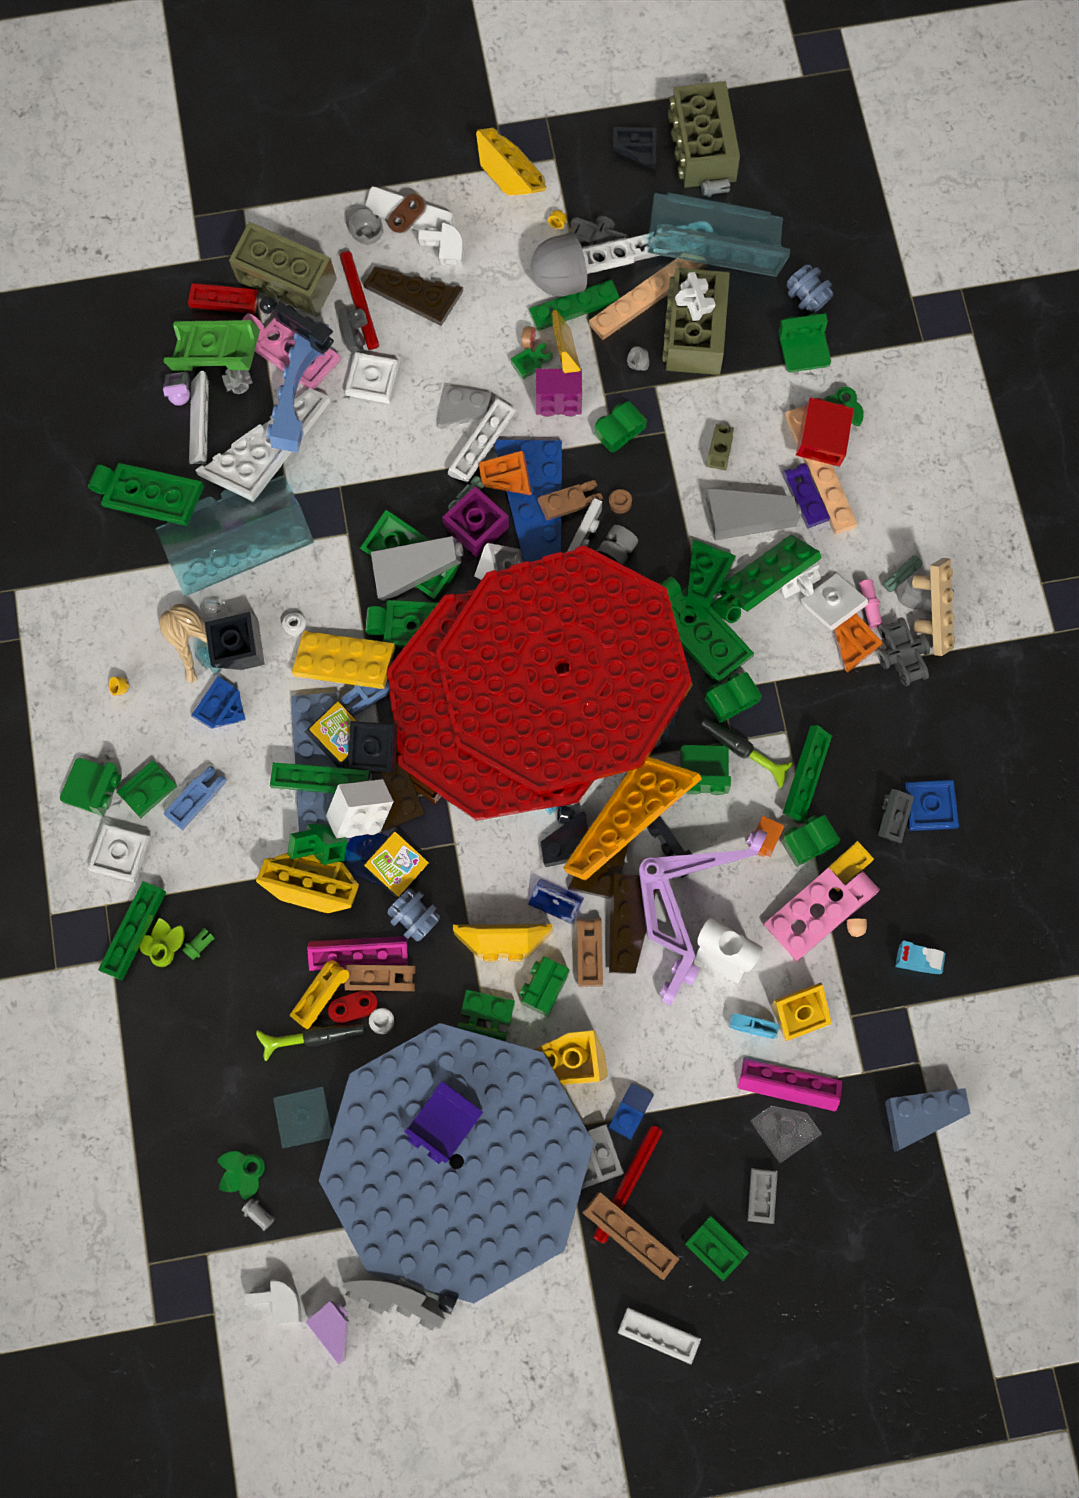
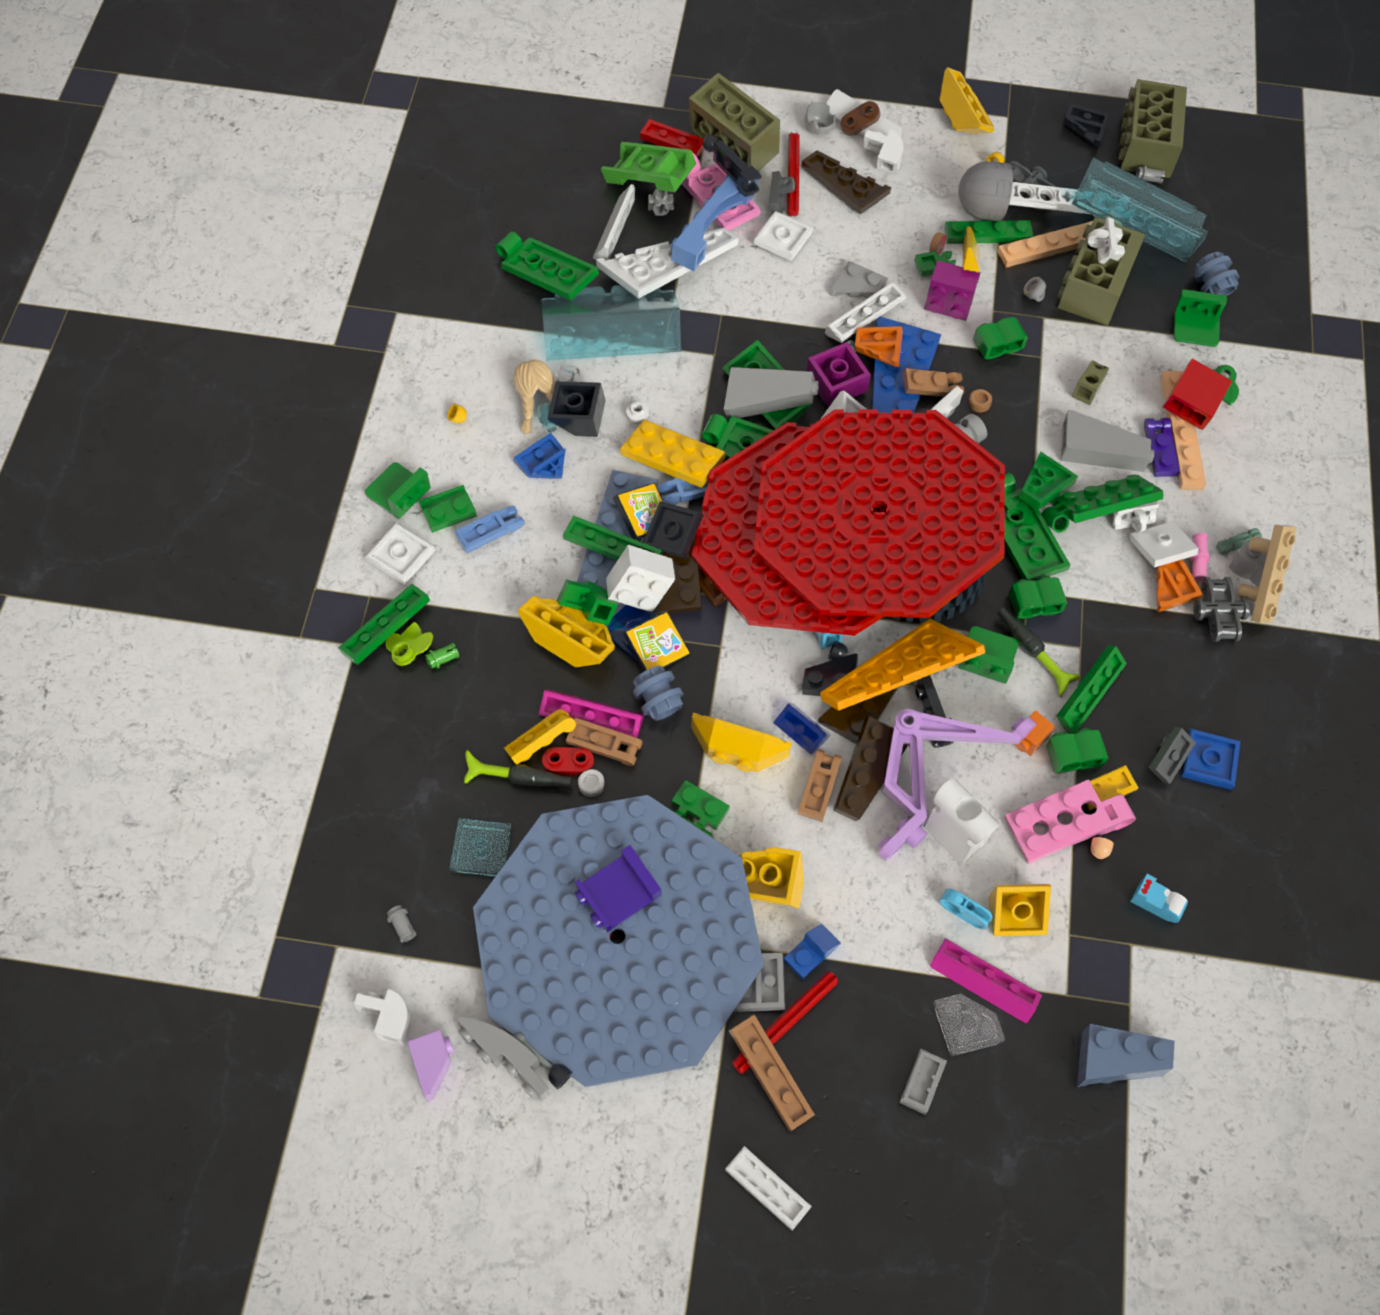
camera: 15 degrees right, 10 degrees down
lavender tile [163,371,190,406] -> none
green plate [218,1151,265,1200] -> none
green brick [519,957,570,1017] -> none
green plate [685,1216,748,1281] -> none

